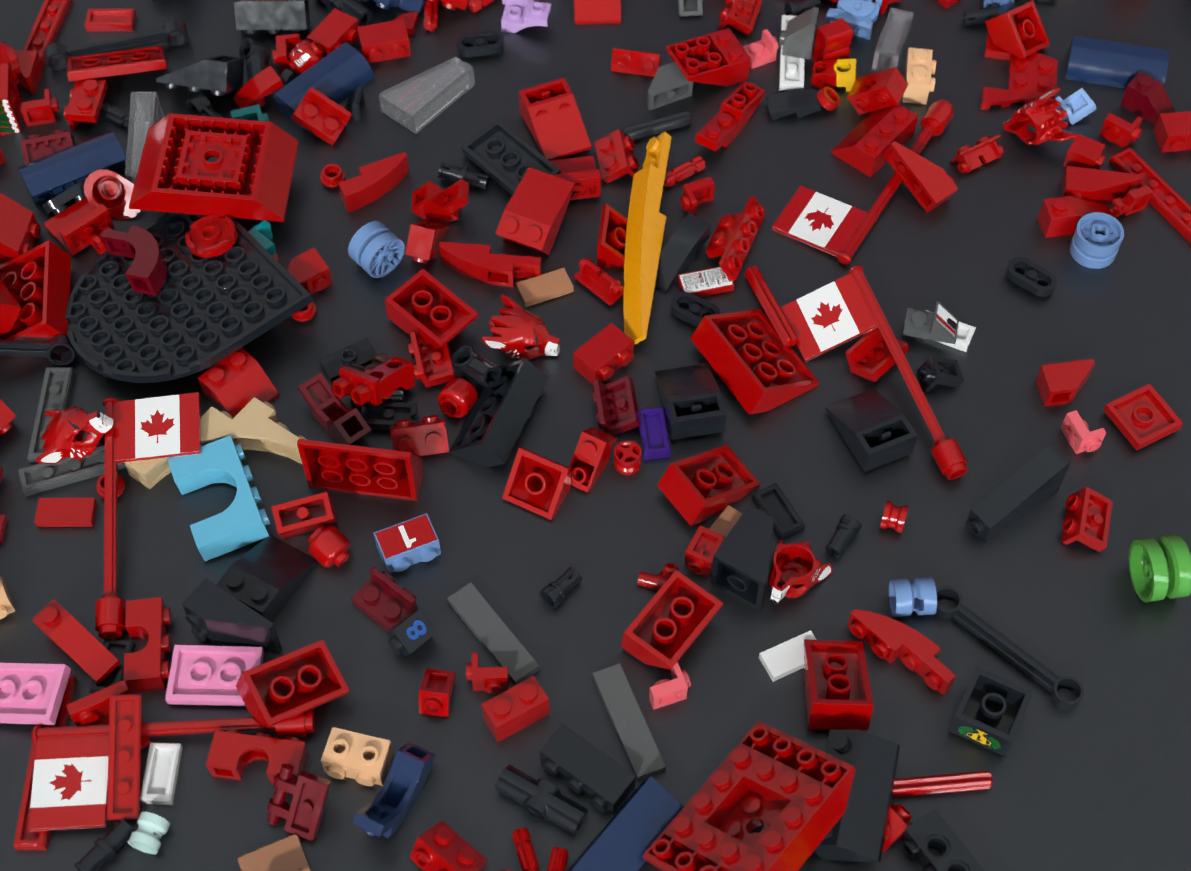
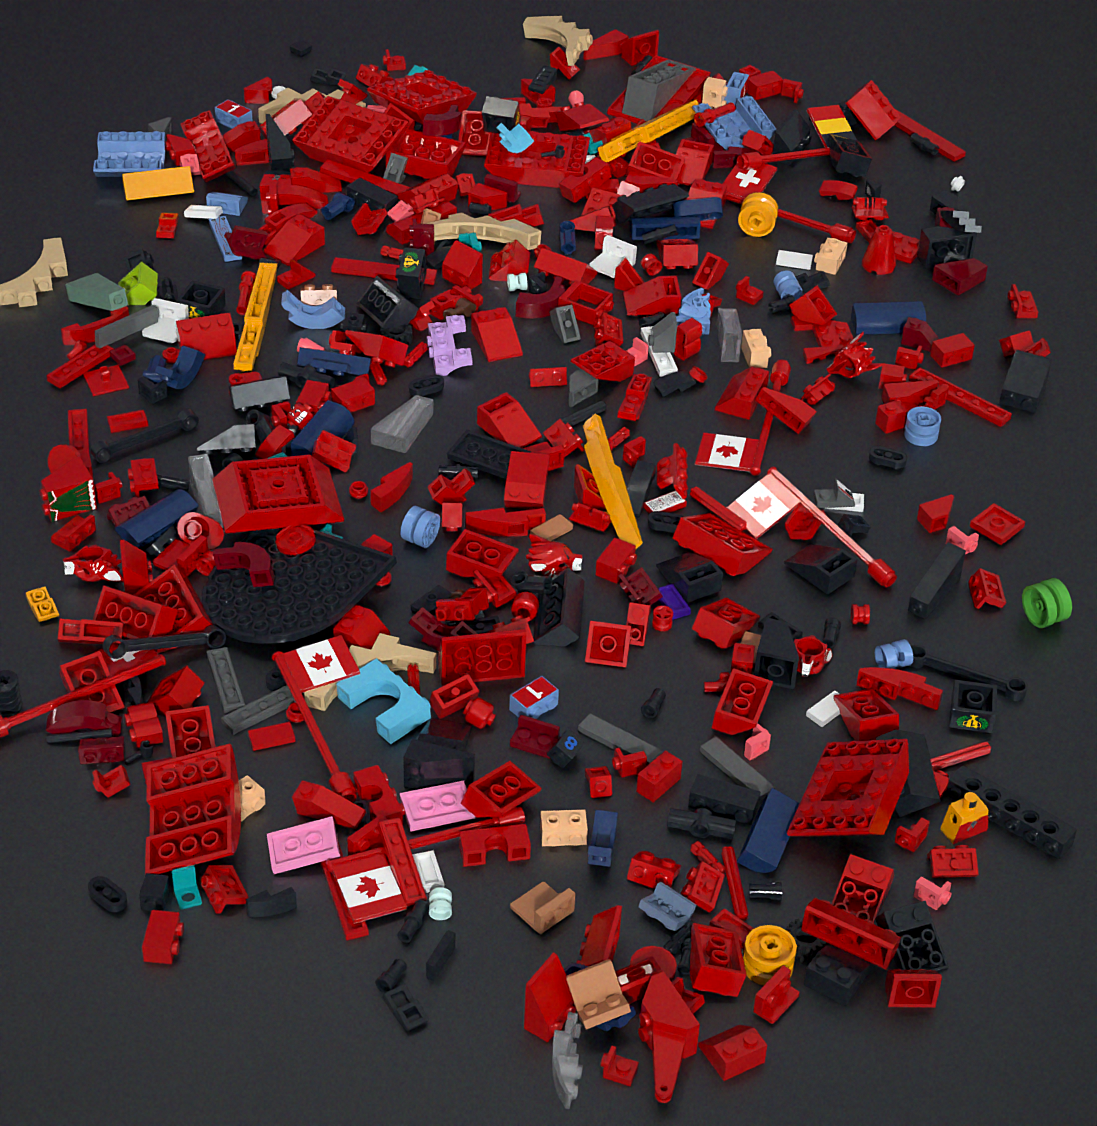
camera: 20 degrees left, 15 degrees down
red piece [35,406,113,464] -> none
red tile [67,45,167,81] -> none
dark red plate [267,763,332,841] -> none
leg [811,59,856,92] -> none
red brick [847,67,908,115] -> none
light blue bracket [1055,88,1097,126] -> none
none -> red axle [407,664,420,695]

